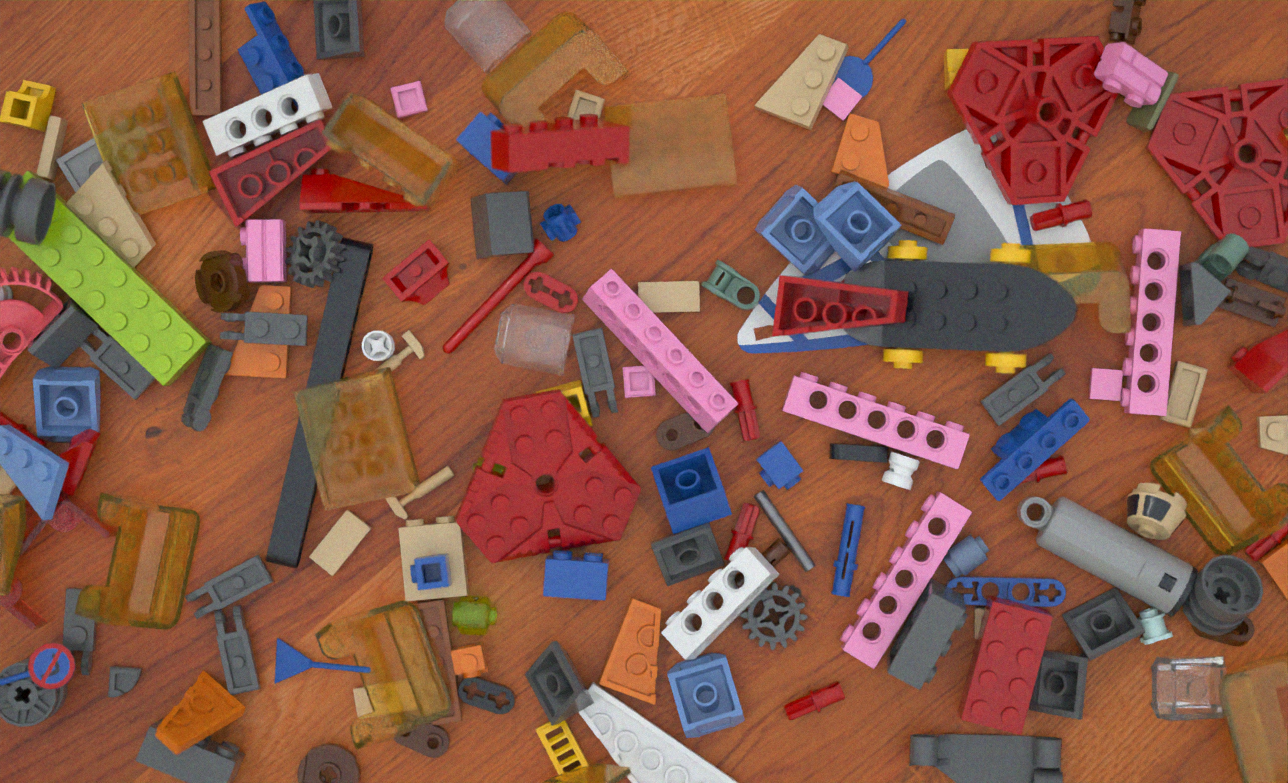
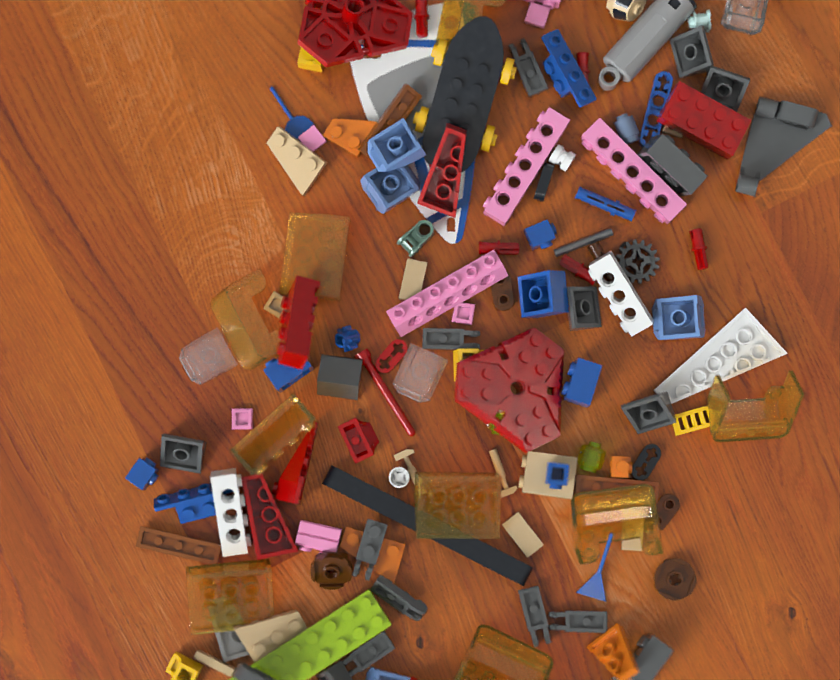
camera: 80 degrees left, 5 degrees down
dark grey gear [285,220,345,288] -> none
orange wing [598,597,661,705] -> none

